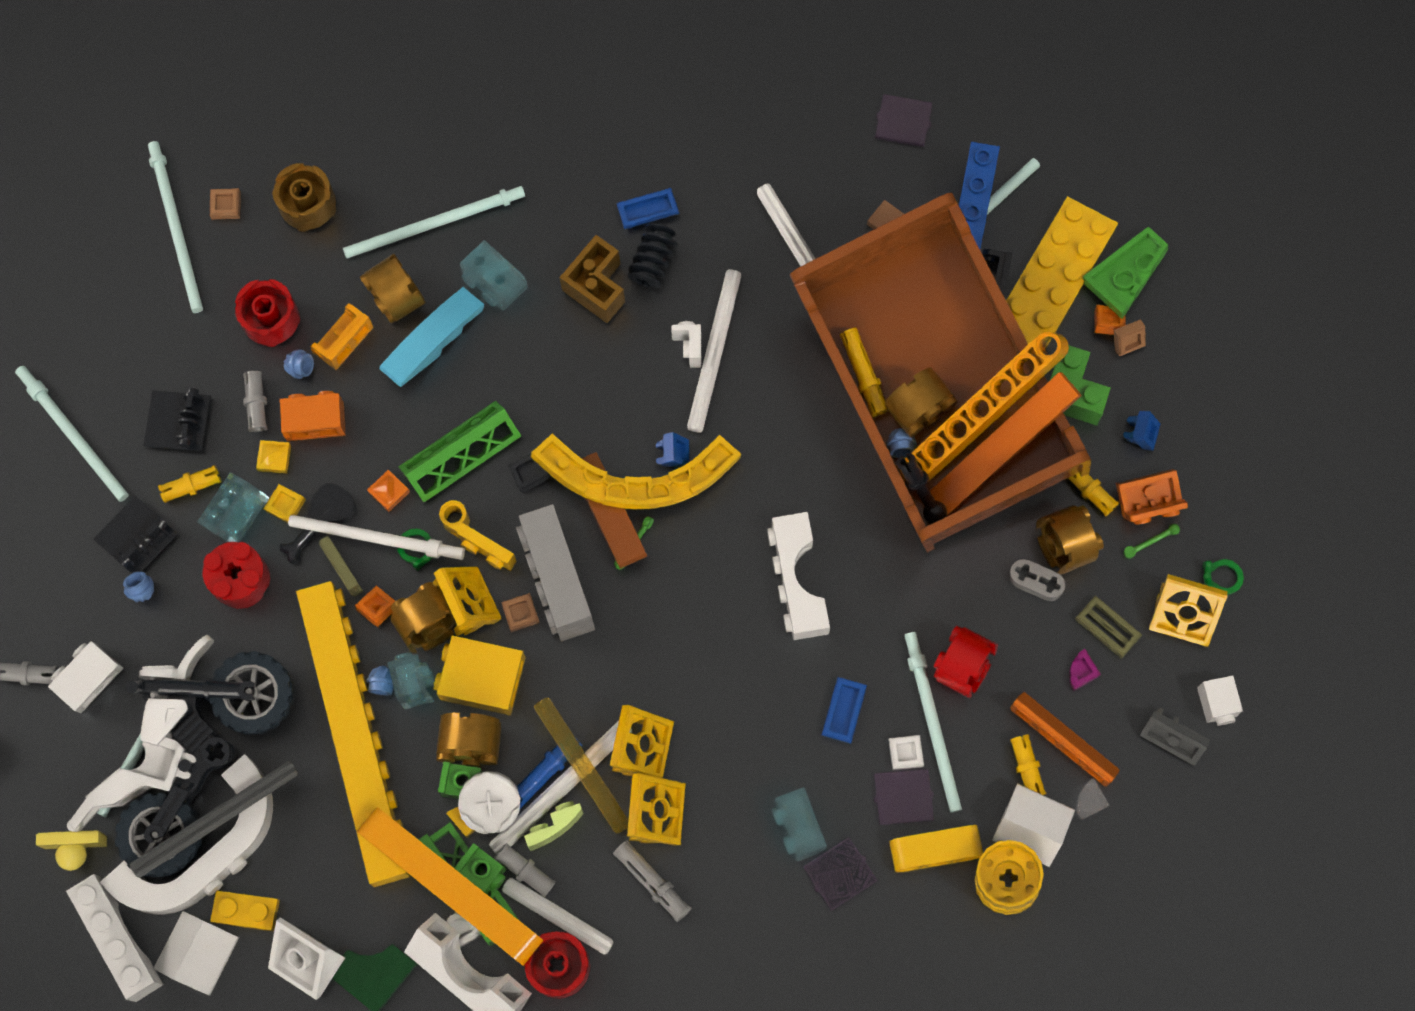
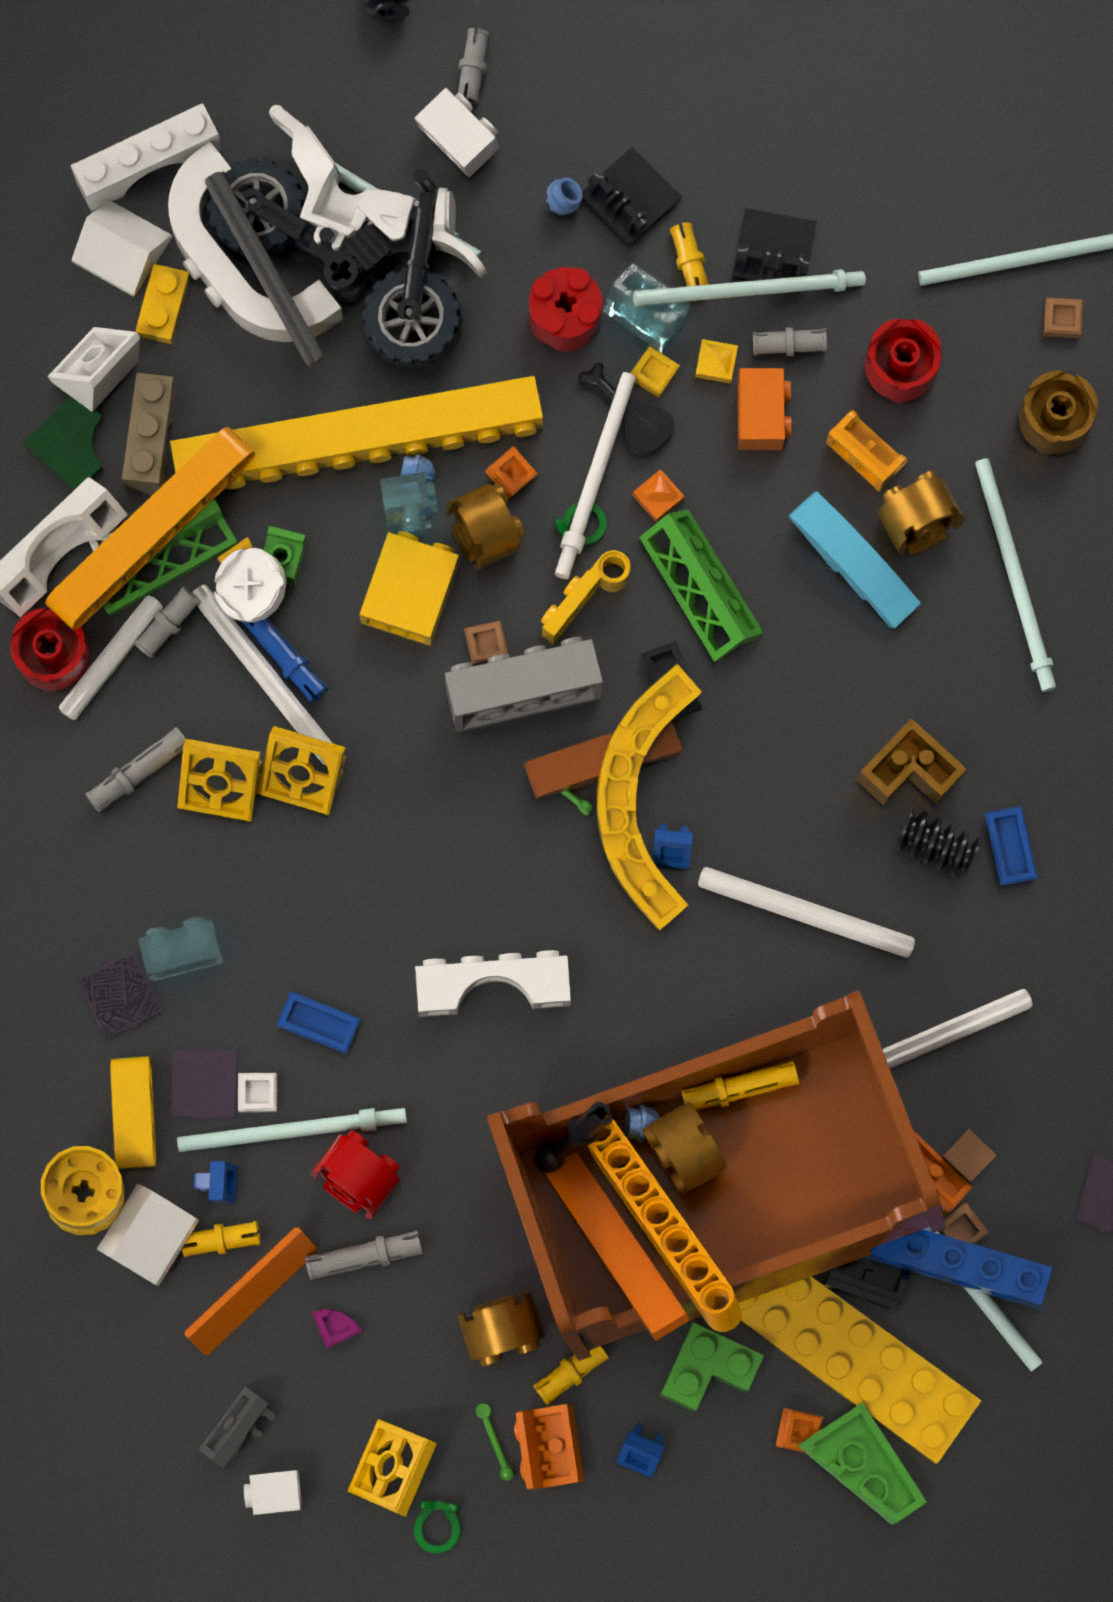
camera: 90 degrees right, 5 degrees up
light aqua bar [15,365,129,502] -> none
light yellow tile [36,830,107,871] -> none
medium blue plate [283,349,314,379] -> none
olive tile [319,536,363,597] -> none
yellow piece [432,567,502,636] -> none
pearl gold brick [436,713,501,768] -> none
bright green brick [454,843,506,894] -> none
clear light blue brick [459,240,528,311] -> none
yellowish green slope [524,801,584,851] -> none
clear yellow axle [534,697,628,834] -> none
white bracket [671,321,701,368] -> none
light grey beam [1009,559,1065,601] -> none
olive tile [1075,595,1142,659] -> none
clear tile [1077,778,1109,821] -> none
medium nougat tile [1114,319,1146,356] -> none
none -> dark tan arch [122,373,177,494]
none -> blue tile [193,1161,238,1204]
none -> light grey pin [305,1230,423,1281]
none -> light aqua bar [633,269,866,306]

